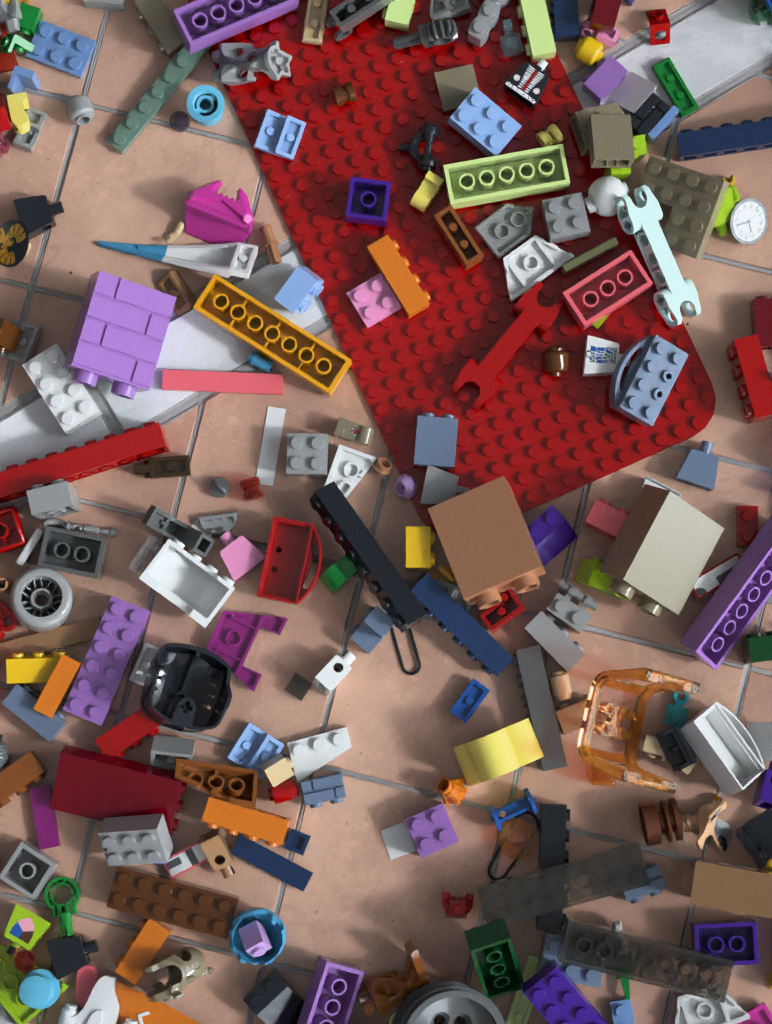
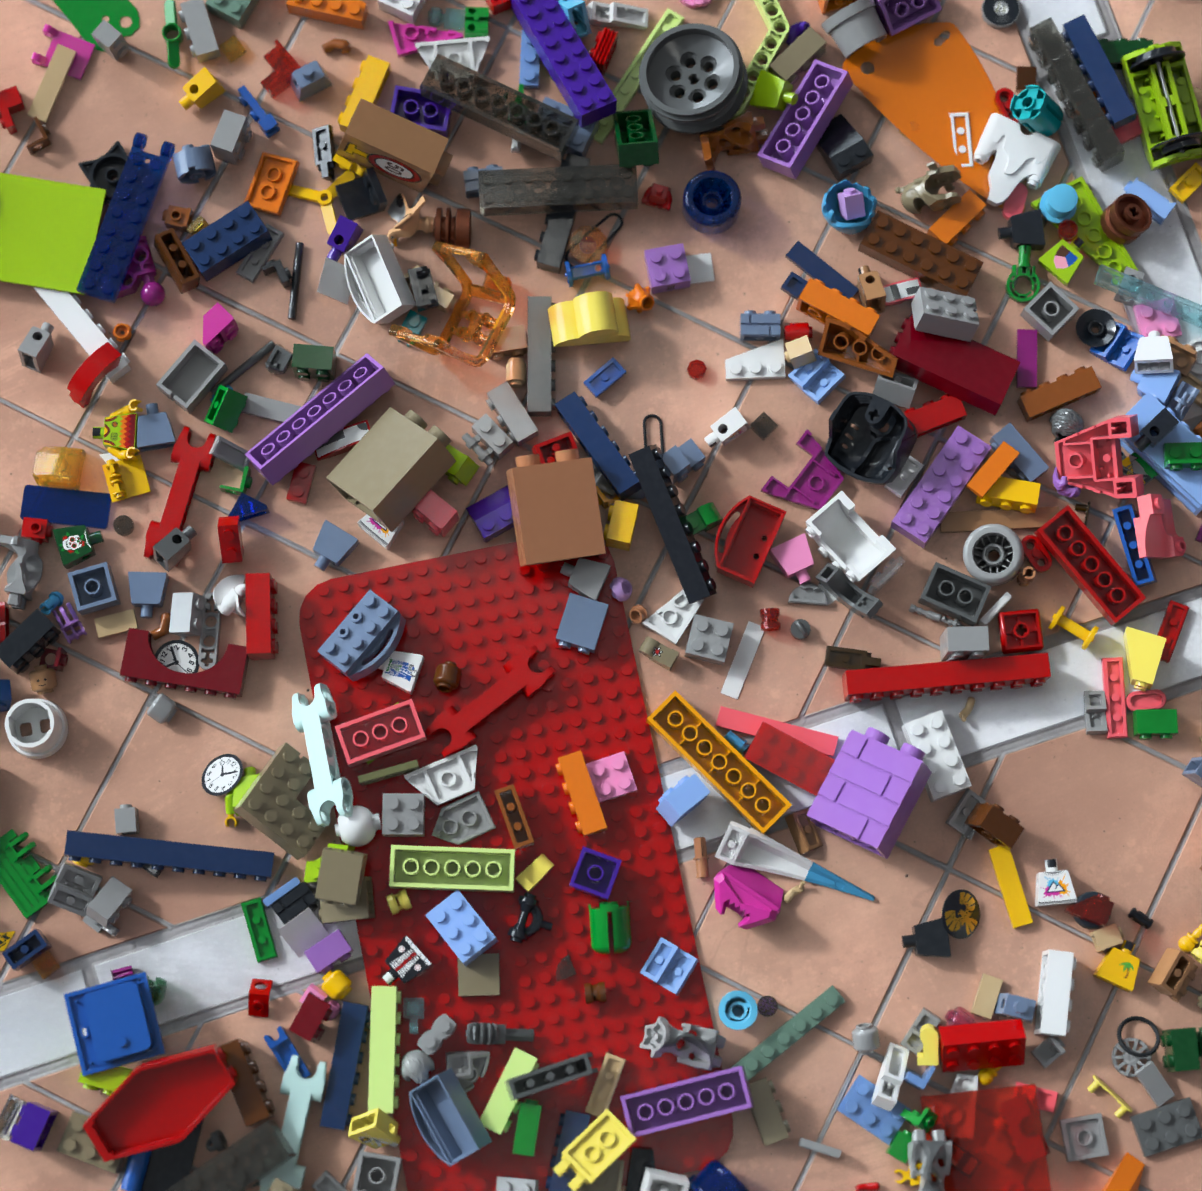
camera: 170 degrees left, 5 degrees down
none -> clear smoke tile [556,955,576,982]
none -> green cylinder [588,901,631,954]
none -> clear blue wheel [682,170,742,235]
none -> clear red tile [687,359,707,380]
none -> red brick [744,722,835,796]
none -> white slope [871,1042,909,1111]
none -> tan piece [959,697,975,722]

